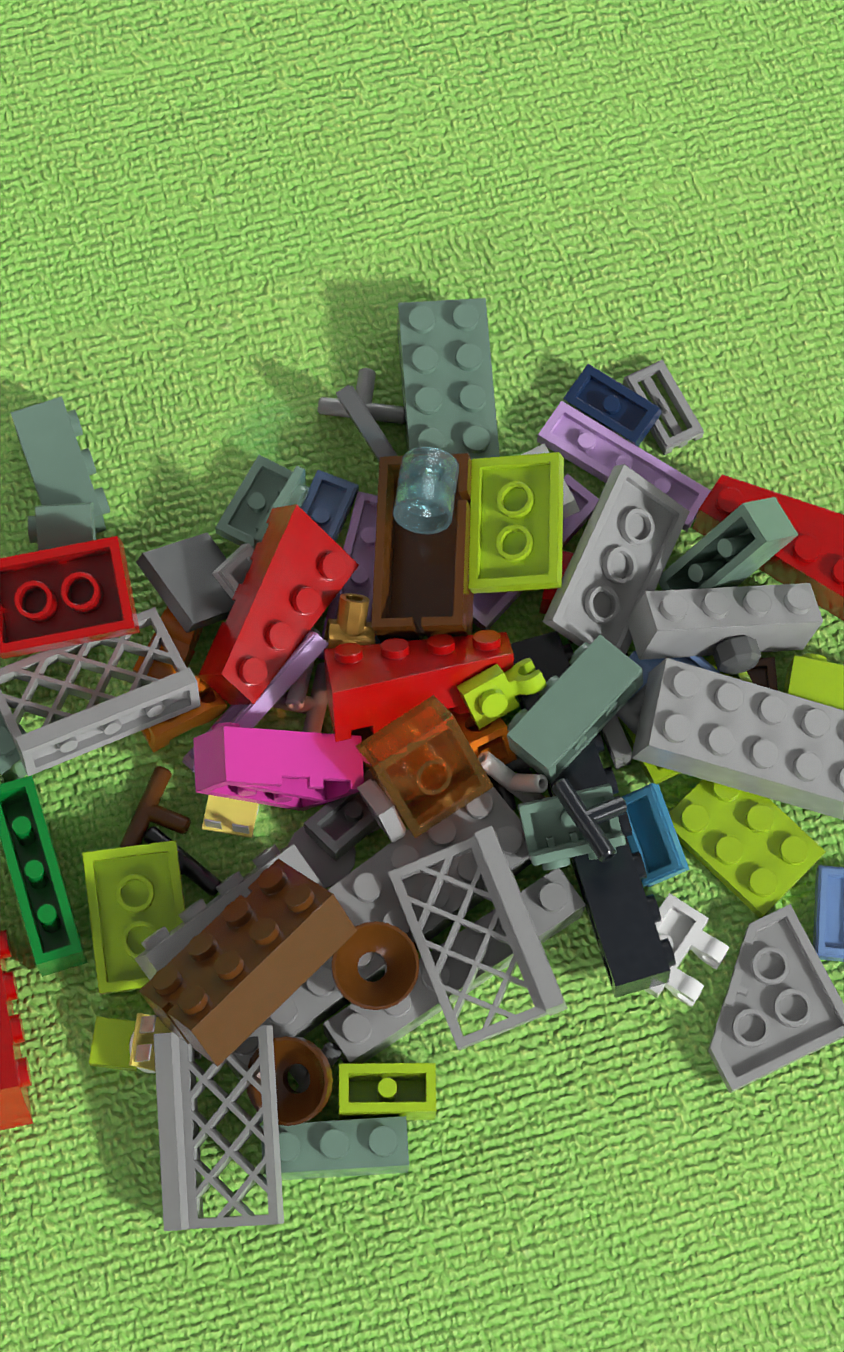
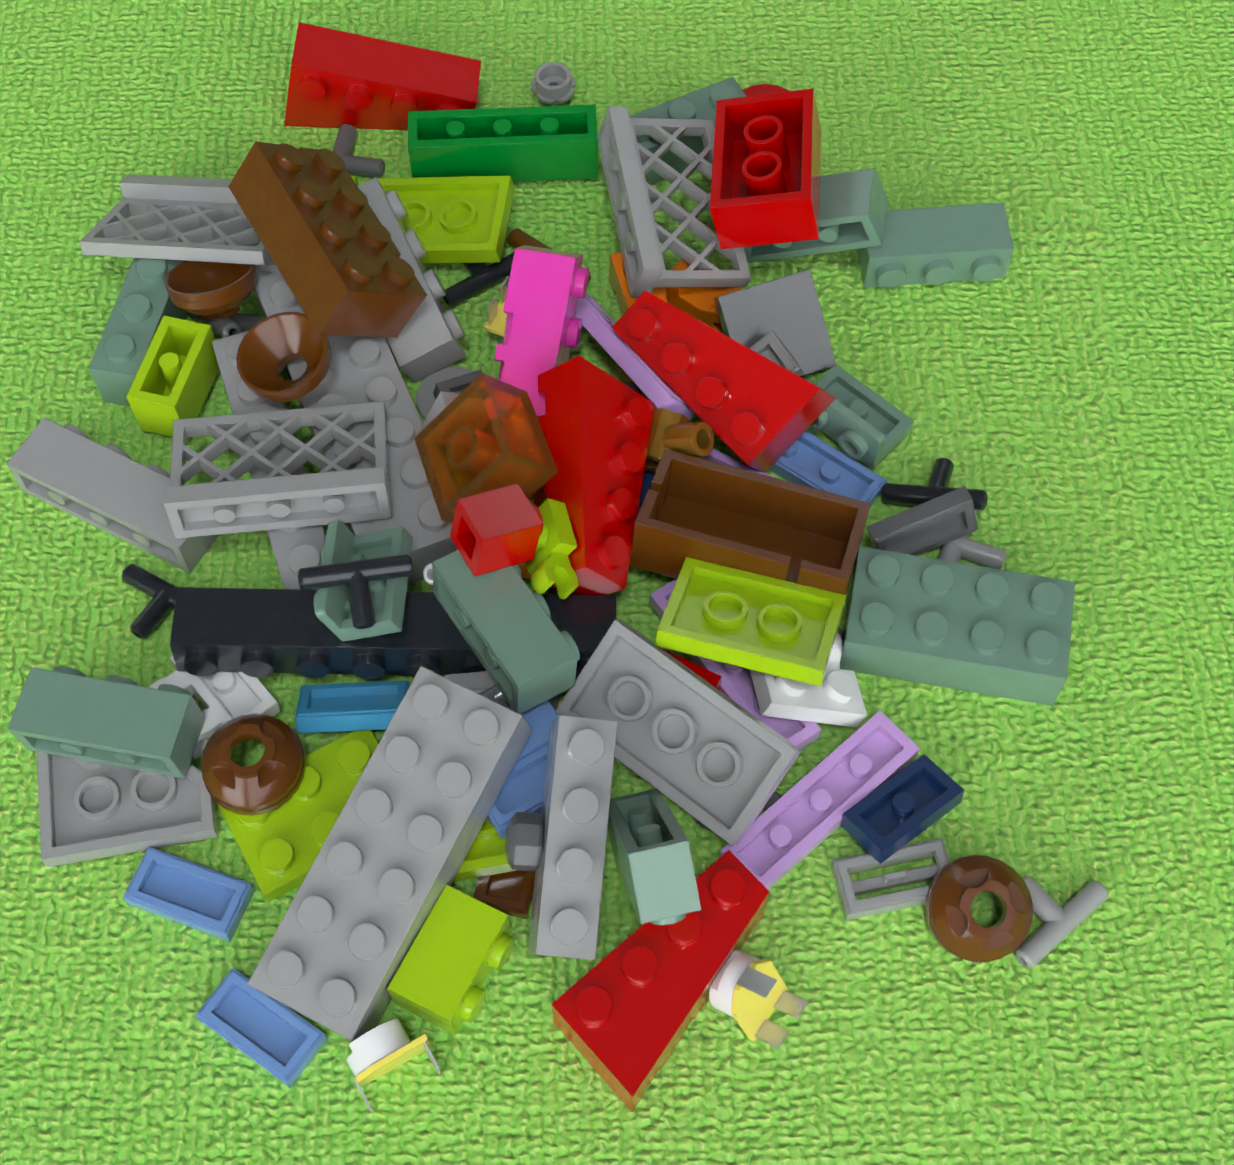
camera: 110 degrees right, 10 degrees down
clear light blue wheel [393,447,459,534] -> none
none -> light grey brick [7,418,218,573]
none -> sand green brick [8,666,205,779]
none -> black piece [122,563,177,639]
none -> reddish brown piece [201,714,306,816]
none -> dark grey piece [333,124,385,178]
none -> red brick [450,483,543,577]
none -> piece [709,950,809,1049]
none -> black piece [882,458,988,510]
none -> reddish brown piece [925,855,1033,962]
none -> light grey piece [1016,876,1108,968]

